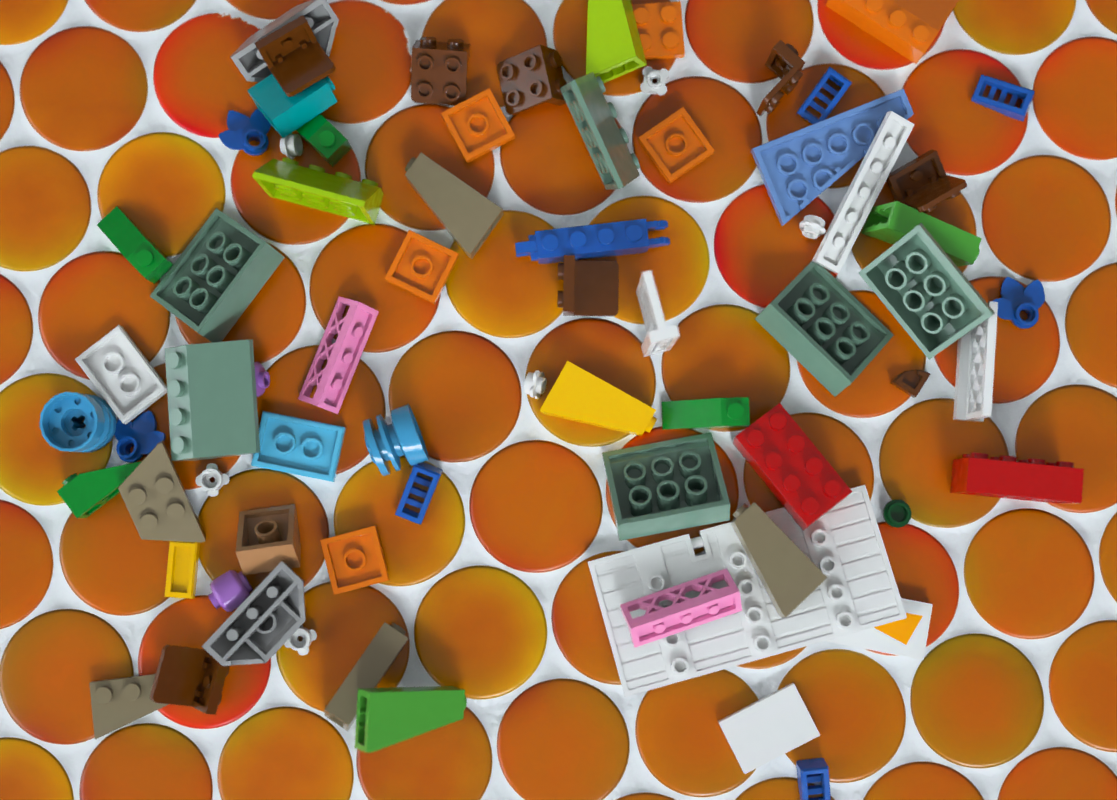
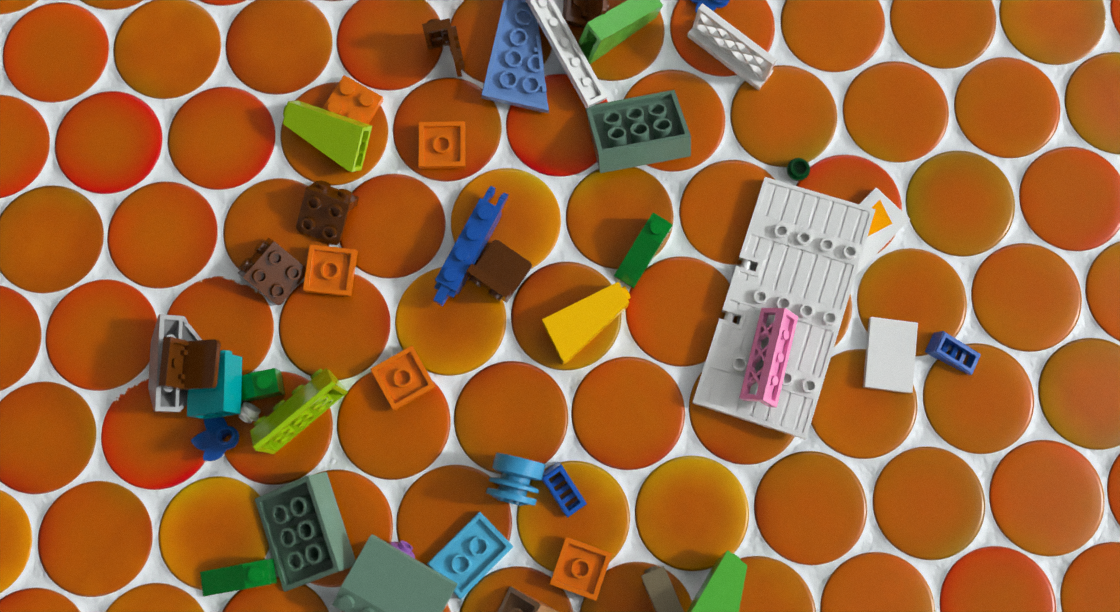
camera: 55 degrees left, 5 degrees down
bright pink fence [298,296,379,414] -> none
dark tan slope [405,153,504,259] -> none
white plate [524,370,547,399] -> none
sand green slope [560,72,641,190] -> none
sand green slope [602,432,730,541] -> none
white fence [636,270,680,357] -> none
white plate [640,66,669,95] -> none
dark tan slope [731,502,827,618] -> none
red brick [733,403,852,531] -> none
blue slope [797,67,852,124] -> none
white plate [799,215,826,239] -> none
sand green slope [859,223,995,360] -> none
reddish brown tile [891,370,930,398] -> none
red brick [950,453,1084,504] -> none

